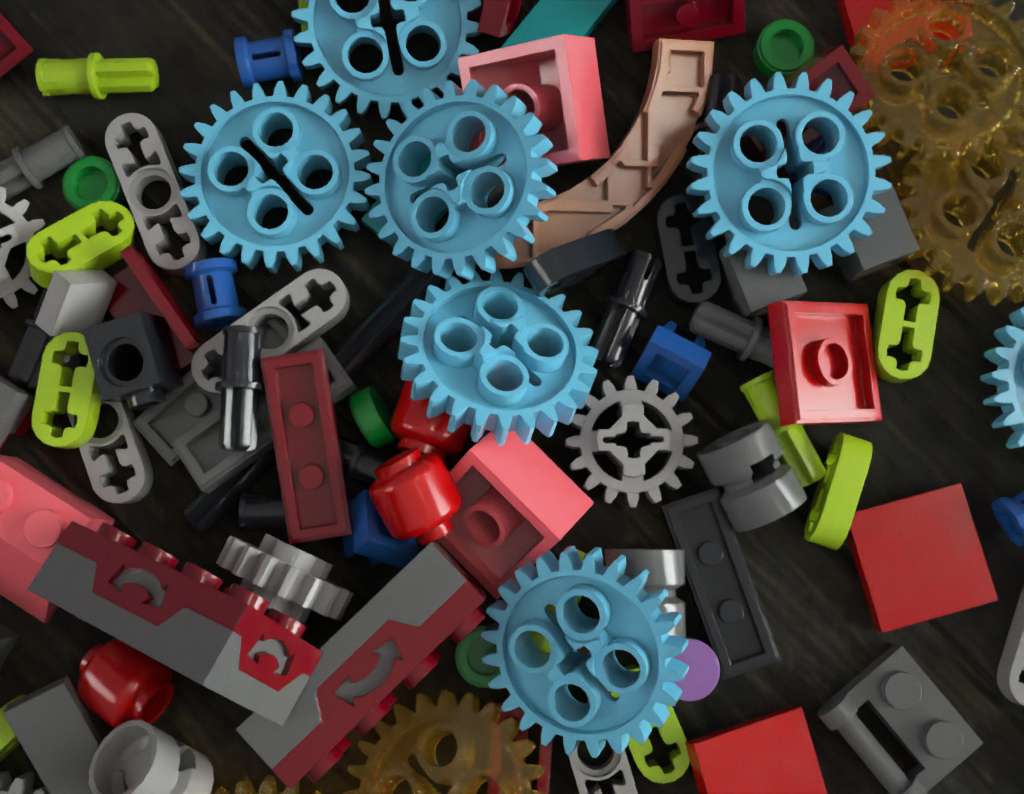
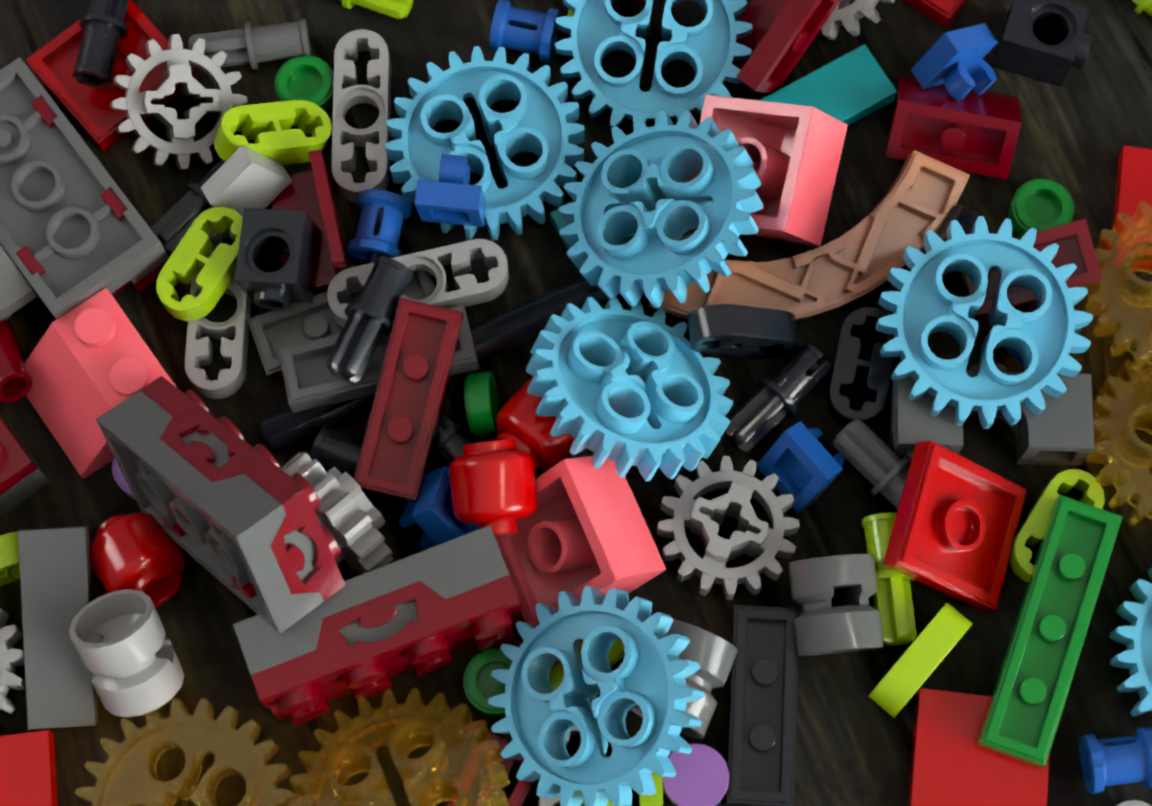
camera: 25 degrees right, 10 degrees down
none -> blue tile [415,154,486,227]
none -> green tile [977,495,1123,768]

